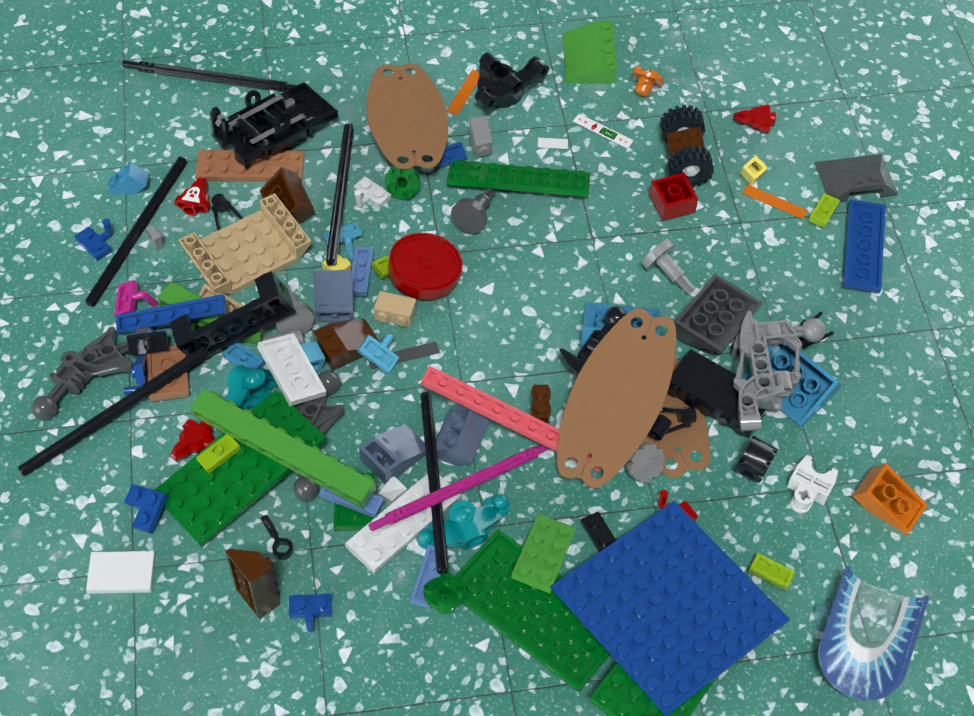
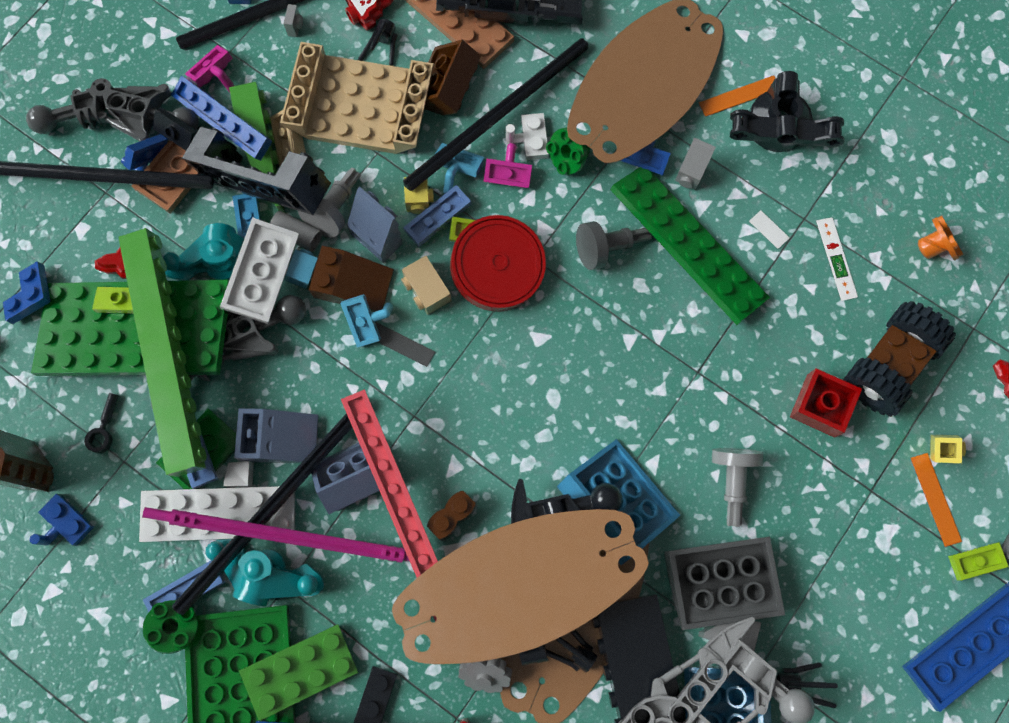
camera: 45 degrees right, 20 degrees up
bright green slope [562,21,617,83] -> none
none -> dark pink plate [484,143,532,188]

